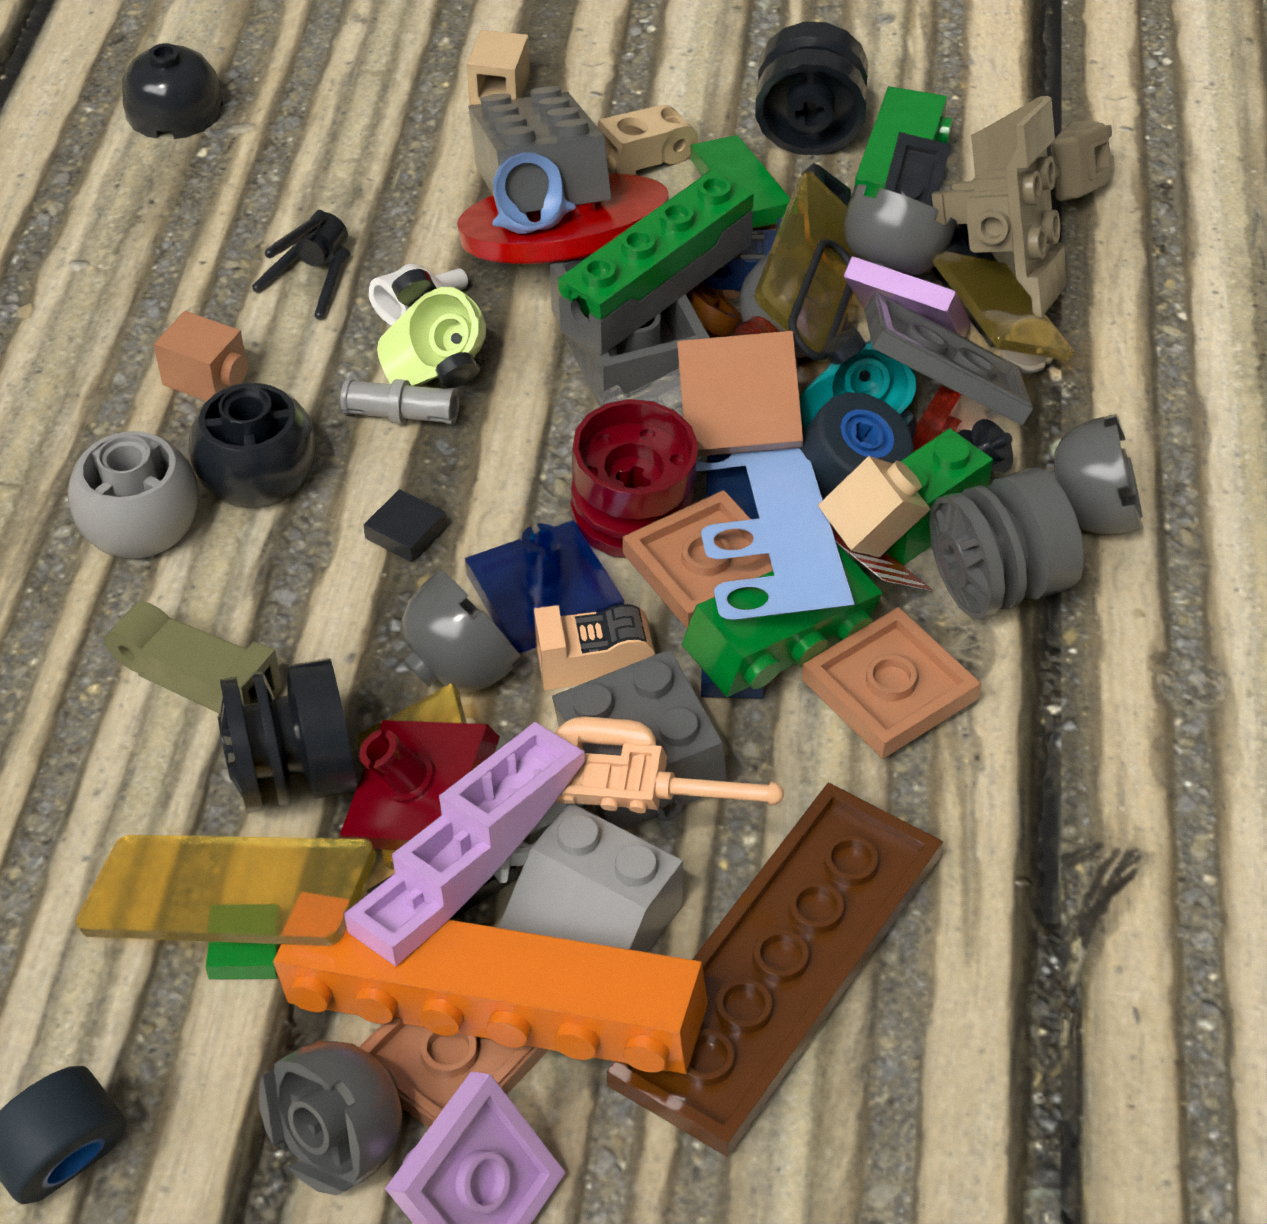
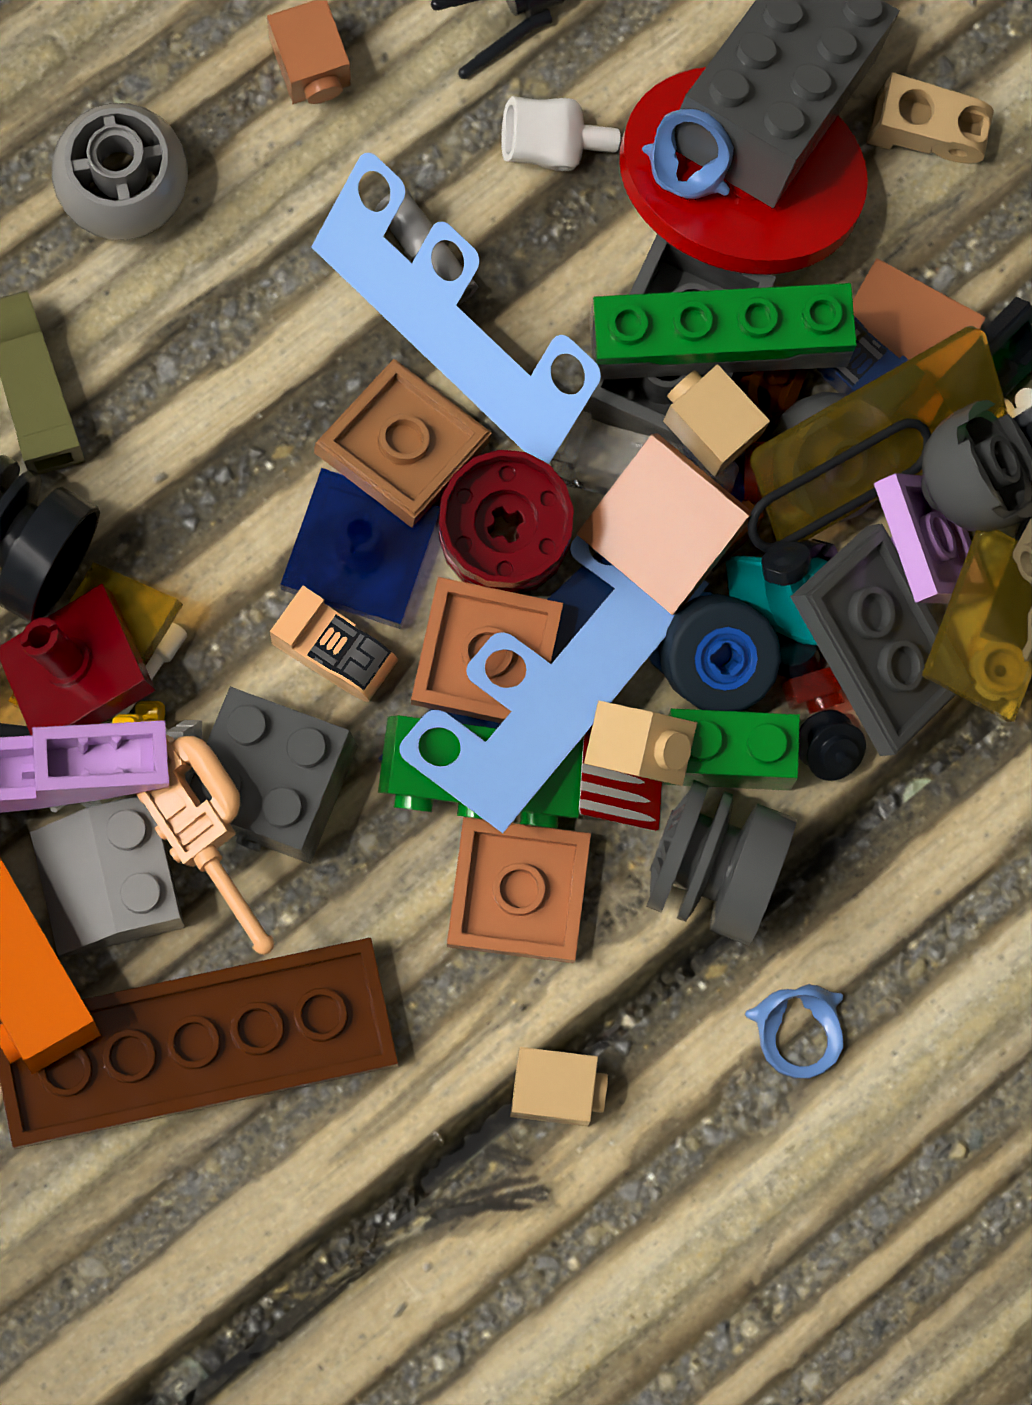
camera: 35 degrees right, 30 degrees up
black wheel [189,383,316,508] -> none
black tile [363,489,447,562] -> none
yellowish green cap [377,269,486,388] -> none
dark grey cylinder [402,569,522,693] -> none
green tile [690,135,794,229] -> none
dark grey cylinder [1048,414,1143,536] -> none
none -> light blue piece [311,153,601,464]
none -> medium nougat tile [314,359,492,528]
none -> tan brick [510,1047,608,1127]
none -> tan brick [663,364,770,477]
none -> medium blue piece [745,984,843,1079]

